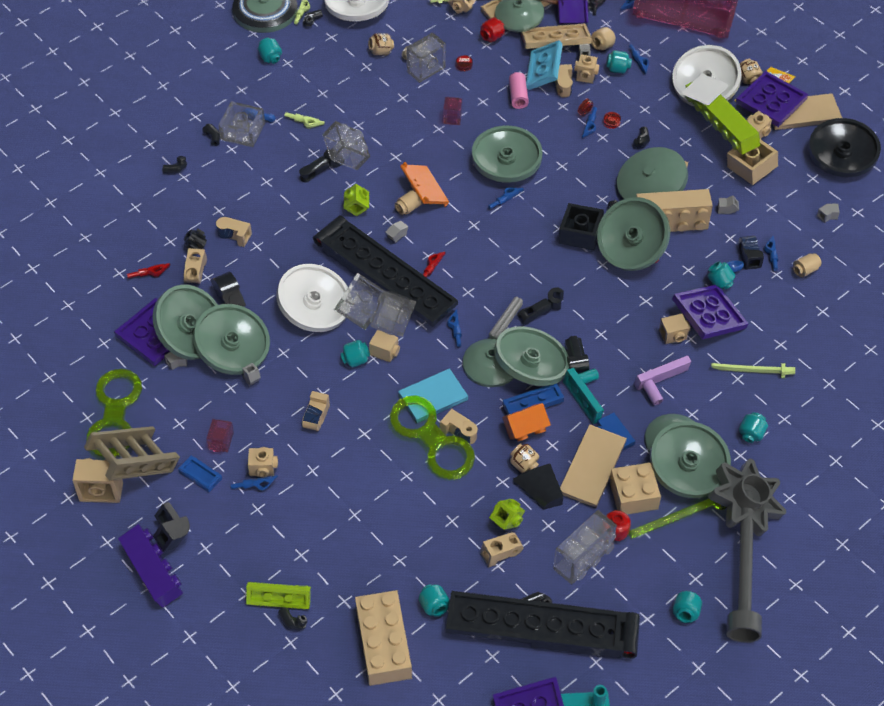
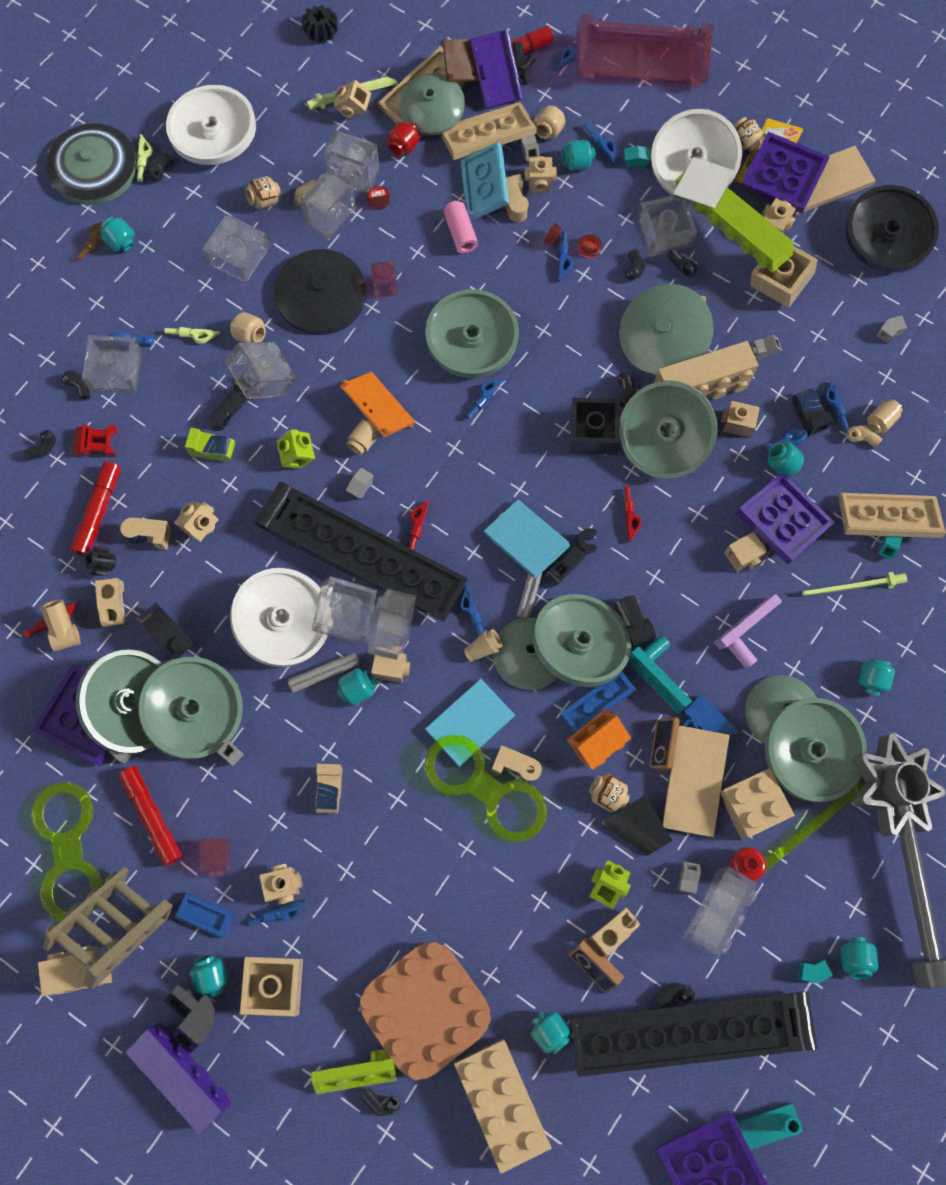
camera: 15 degrees left, 20 degrees up
none -> tan piece [40,600,81,652]
none -> red piece [70,461,122,557]
none -> red piece [73,424,119,457]
none -> clear orange hand [77,221,104,261]
none -> red piece [118,766,183,867]
none -> tan brick [174,501,219,542]
none -> lime leg [185,428,235,462]
none -> teal head [189,954,229,998]
none -> clear brick [202,214,269,283]
none -> tan head [230,312,266,346]
none -> tan brick [240,957,303,1016]
none -> black dish [274,249,366,335]
none -> light grey axle [288,653,360,692]
none -> clear brick [324,130,380,193]
none -> nougat plate [360,942,491,1080]
none -> tan cone [464,629,503,662]
none -> medium azure tile [484,500,570,579]
none -> medium nougat slope [568,937,624,994]
none -> red hand [623,486,642,543]
none -> teal piece [624,146,651,168]
none -> clear brick [637,195,697,257]
none -> slope [650,718,680,772]
none -> black arm [667,248,697,277]
none -> light grey piece [677,861,701,894]
none -> tan brick [721,401,760,438]
none -> teal piece [798,960,833,983]
none -> tan tile [838,493,946,538]
none -> tan arm [847,425,883,448]
none -> teal piece [878,536,903,560]

